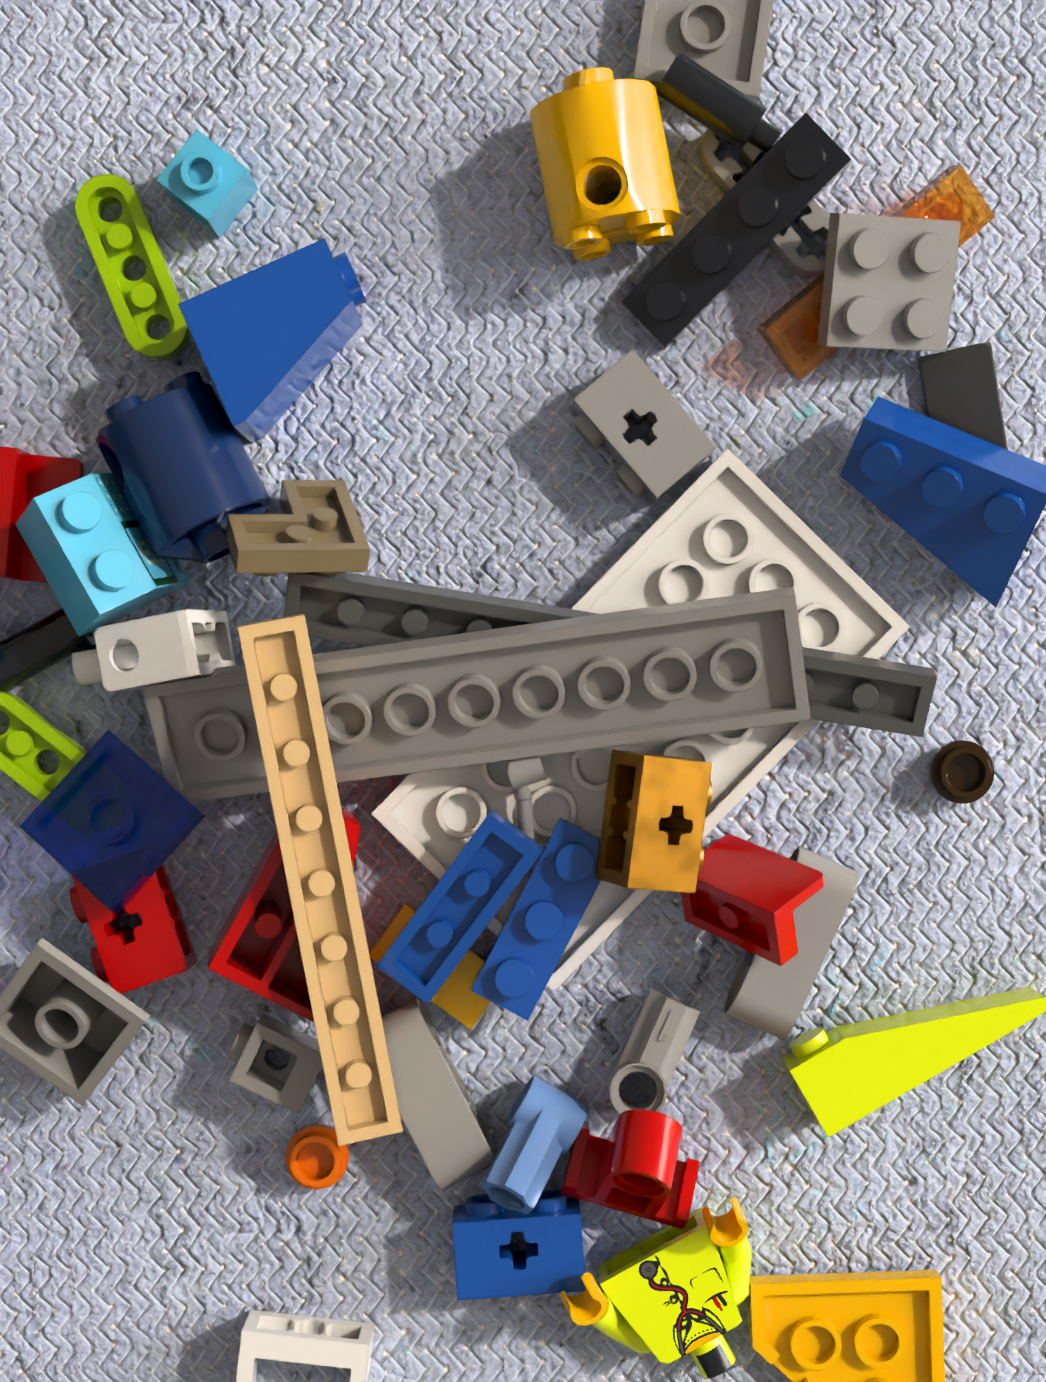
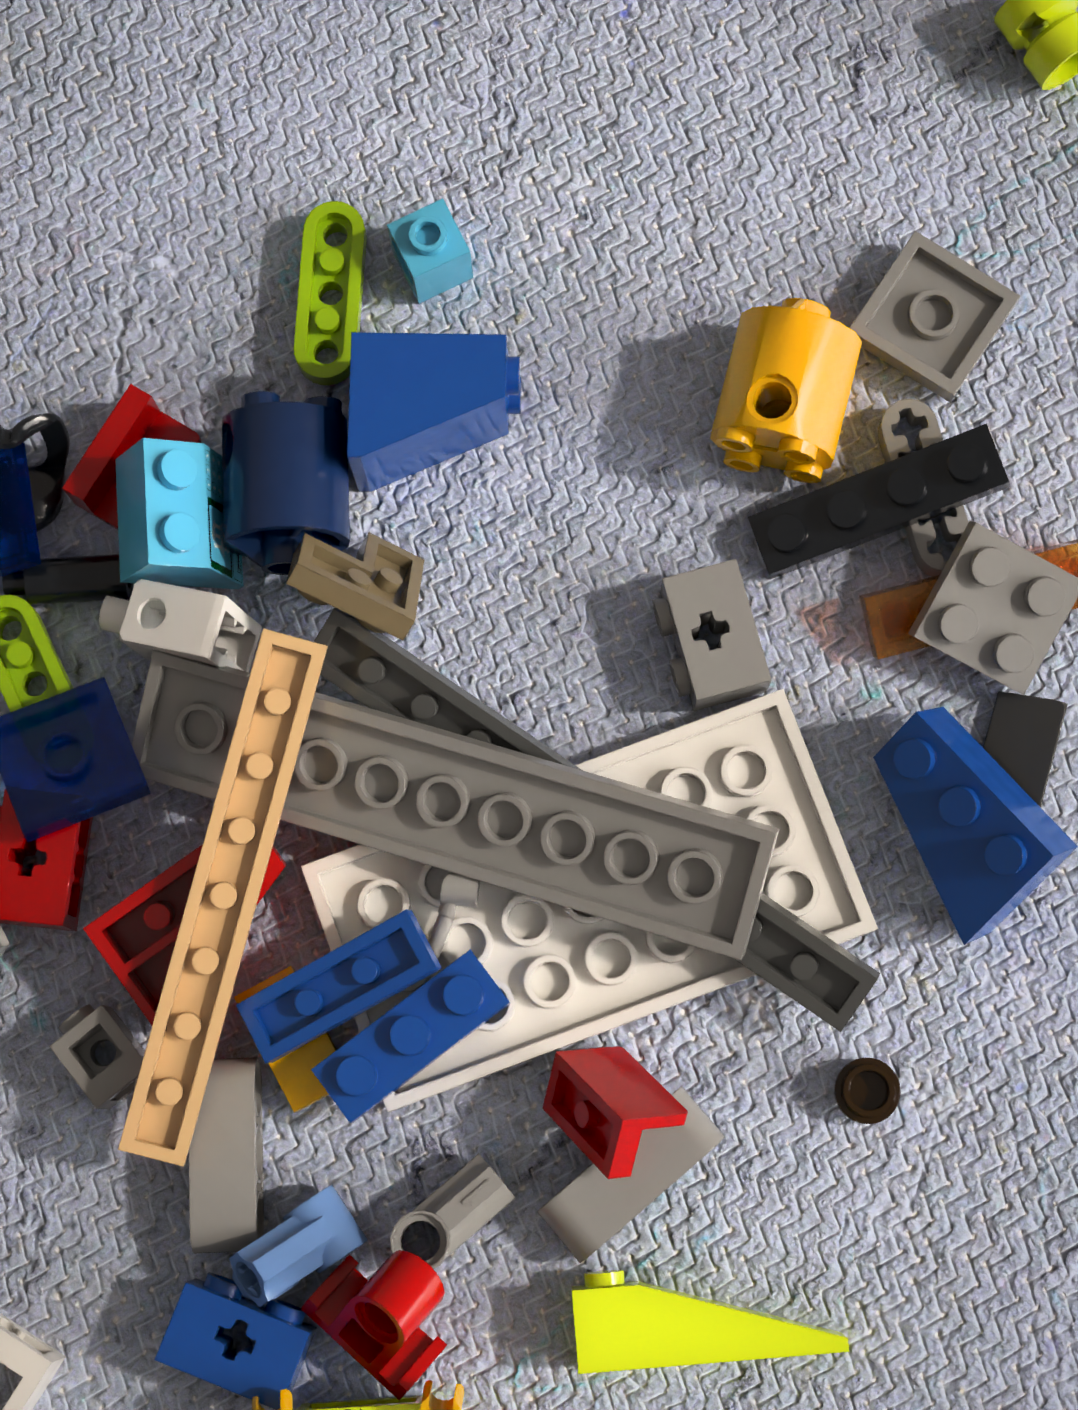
camera: 30 degrees right, 10 degrees down
orange plate [285,1124,349,1189] -> none
pearl gold brick [595,749,712,893] -> none
black cylinder [656,52,781,153] -> none

